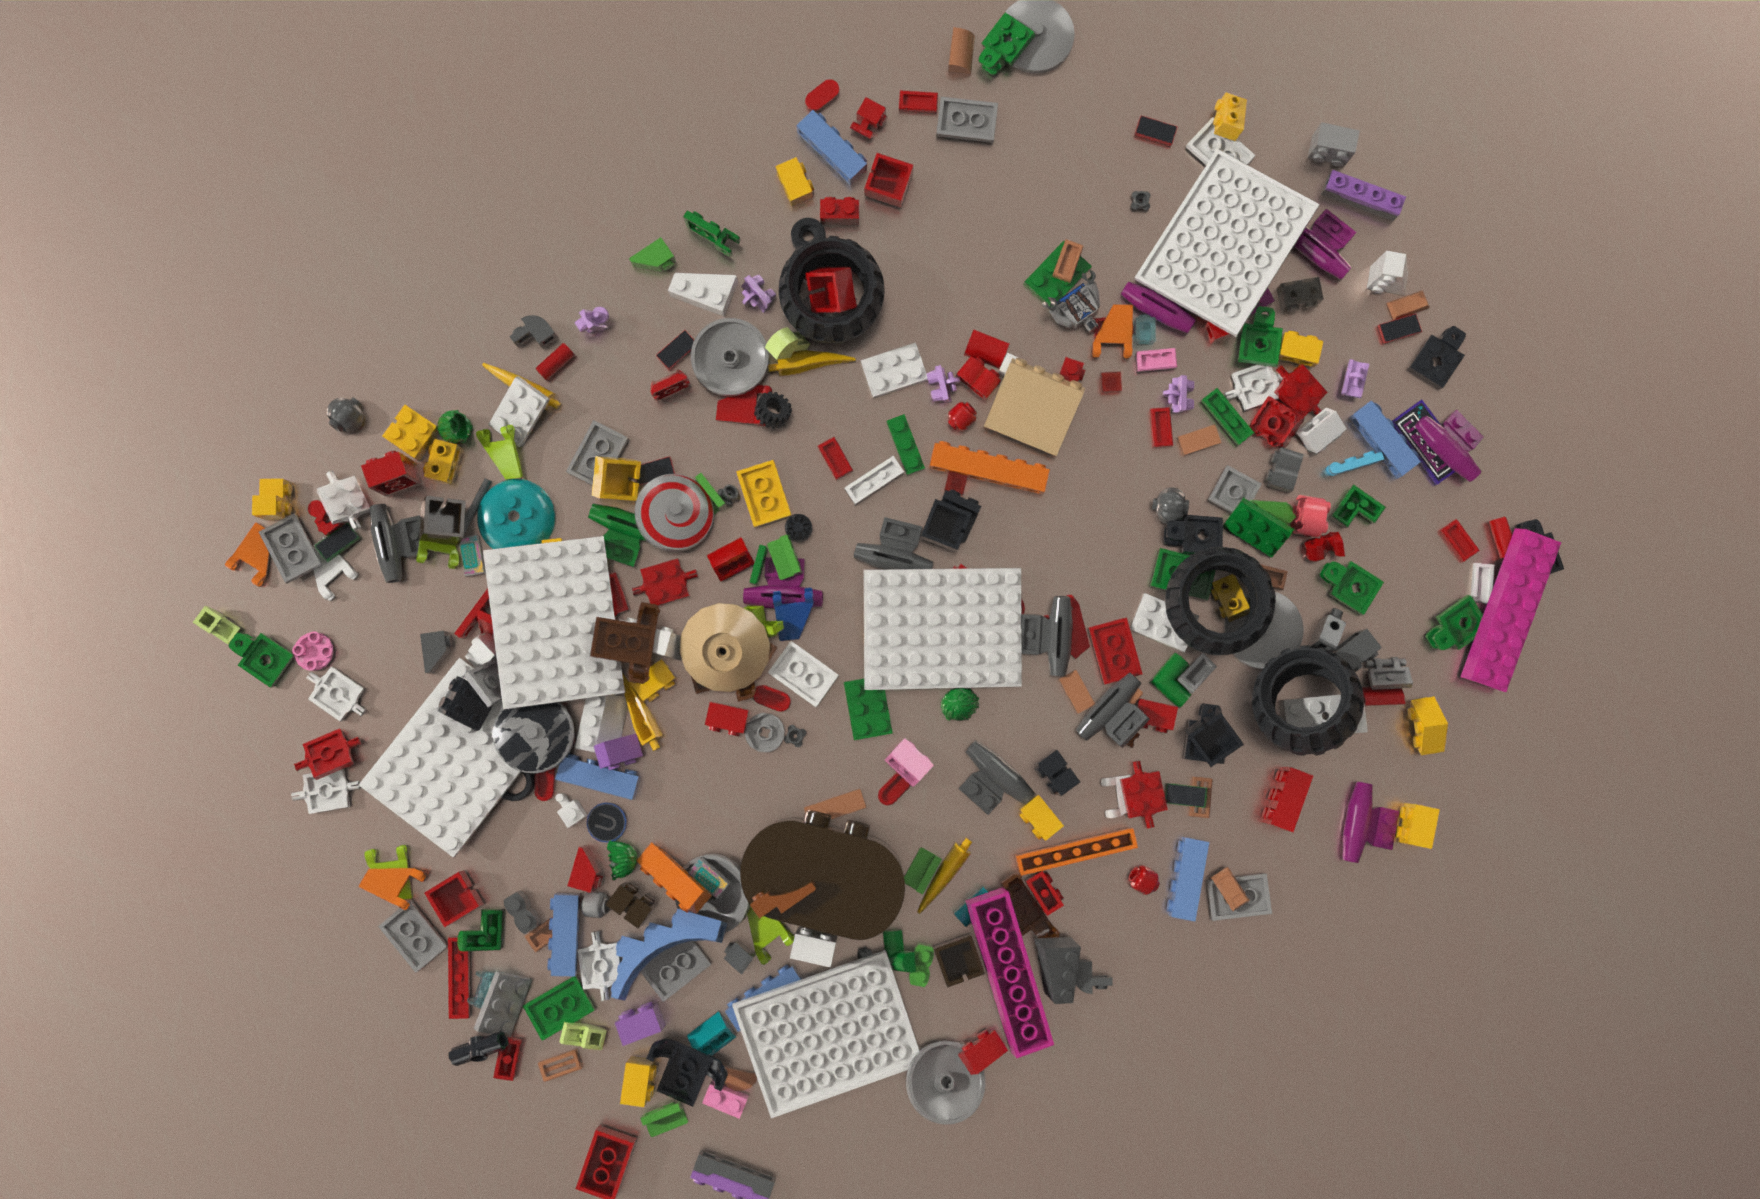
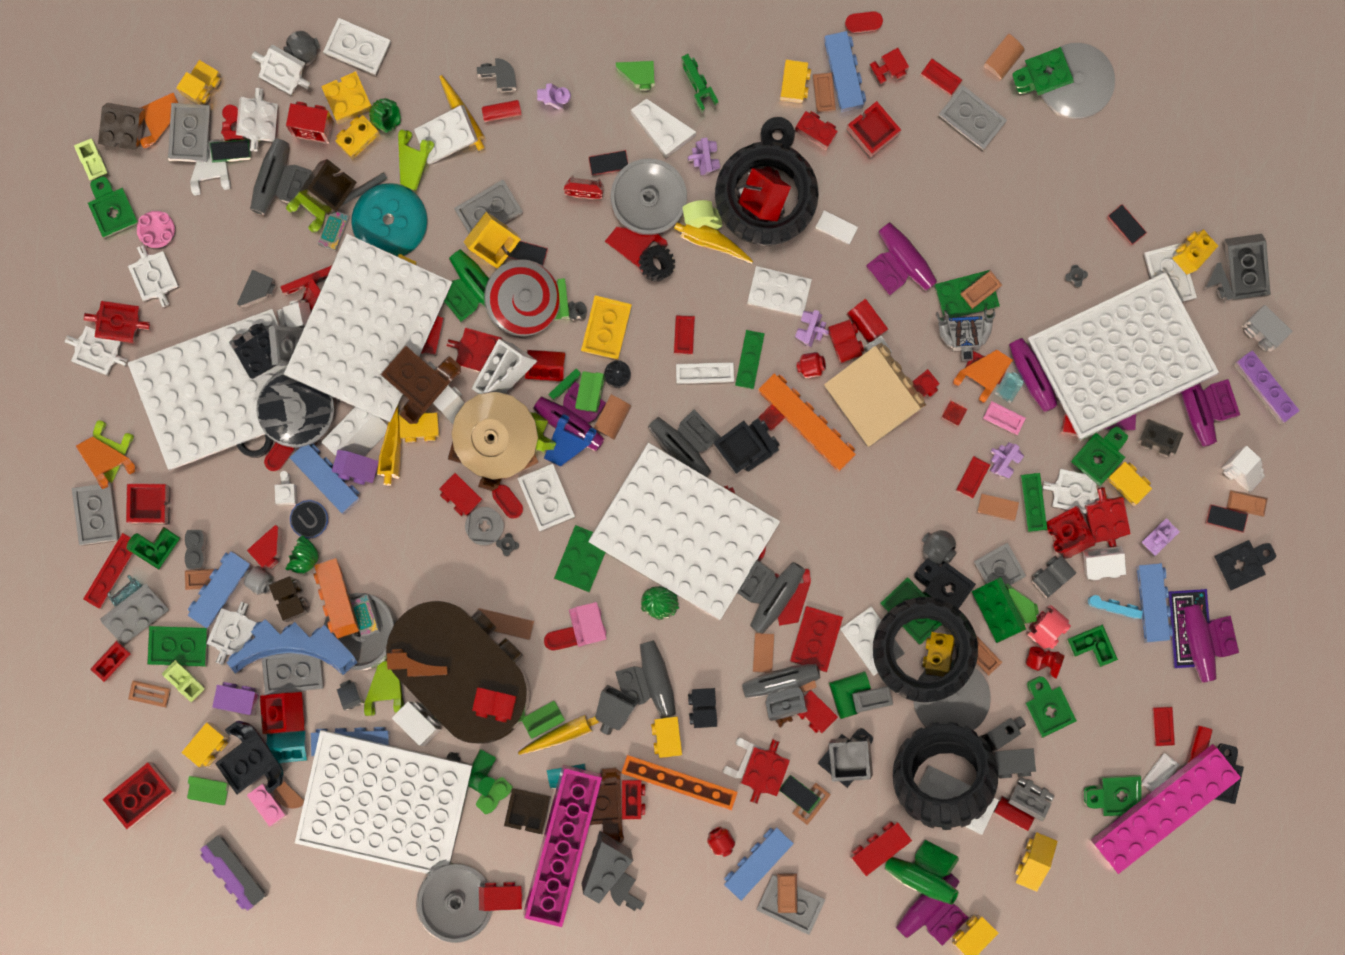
camera: 30 degrees right, 0 degrees up
black piece [449,1031,508,1066] -> none
none -> dark brown piece [98,103,145,150]
none -> white plate [251,44,311,95]
none -> red slope [260,692,305,734]
none -> white plate [323,18,391,76]
none -> white wedge [471,339,537,394]
none -> red brick [472,687,517,722]
none -> nougat brick [594,394,632,440]
none -> dark grey torso [595,685,640,735]
none -> nougat tile [813,73,836,113]
none -> white tile [815,210,858,245]
none -> magenta plate [866,222,938,295]
none -> green plate [885,840,959,905]
none -> dark grey slope [1203,262,1235,303]
none -> dark grey slope [1224,234,1271,300]

